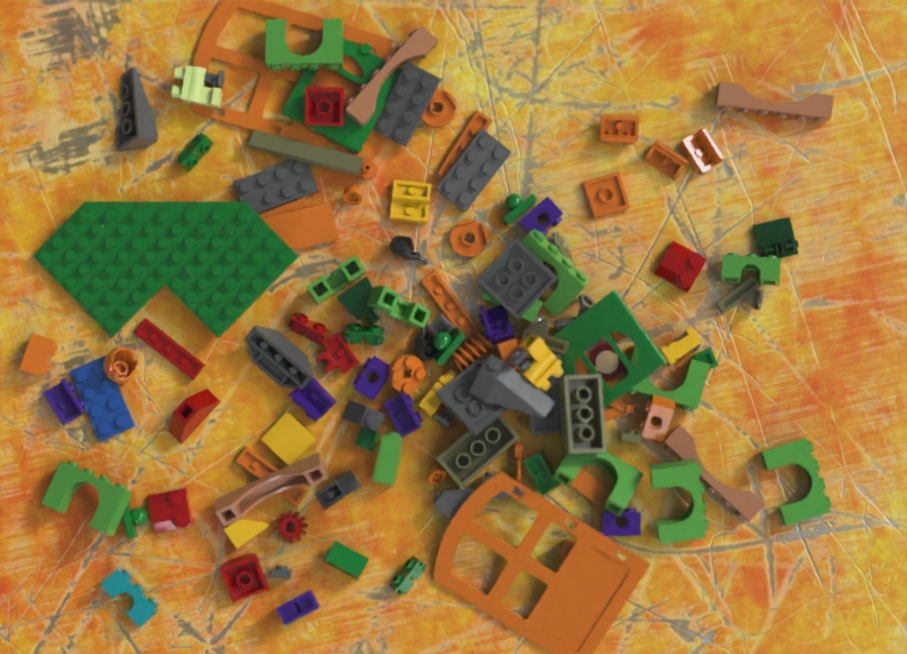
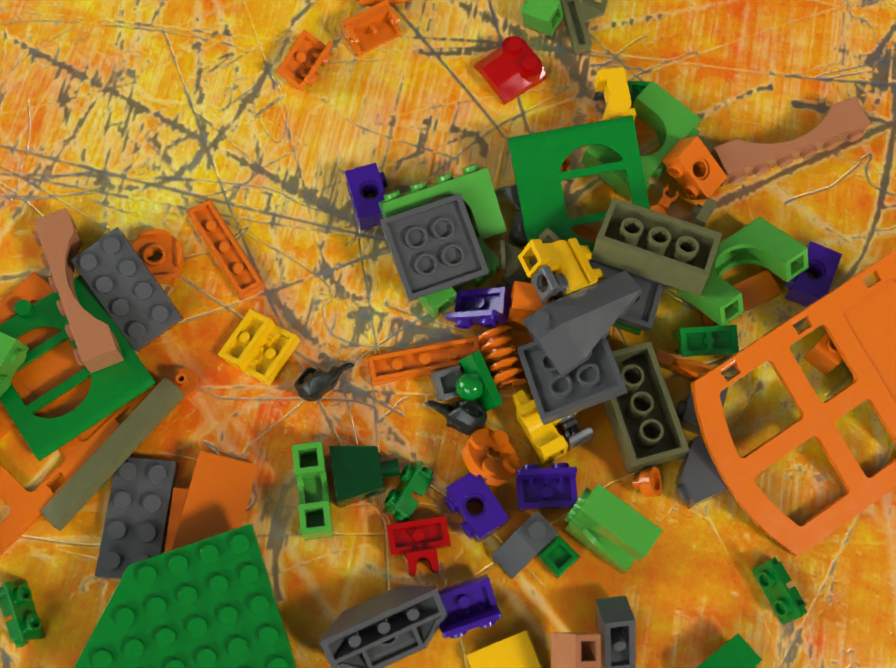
camera: 70 degrees left, 15 degrees down
red hinge [288,313,329,344] -> none
red slope [305,86,344,127] -> none
orange tile [343,185,363,205] -> none
bright green arch [367,286,431,329] -> none
dark grey plate [435,128,512,212] -> none
orange plate [450,219,488,258] -> none
green tile [503,193,537,226] -> none
orange tile [582,171,630,219] -> none
tile [588,343,625,381] -> none
bright green arch [649,458,708,544] -> none
bright green arch [760,438,832,526] -> none

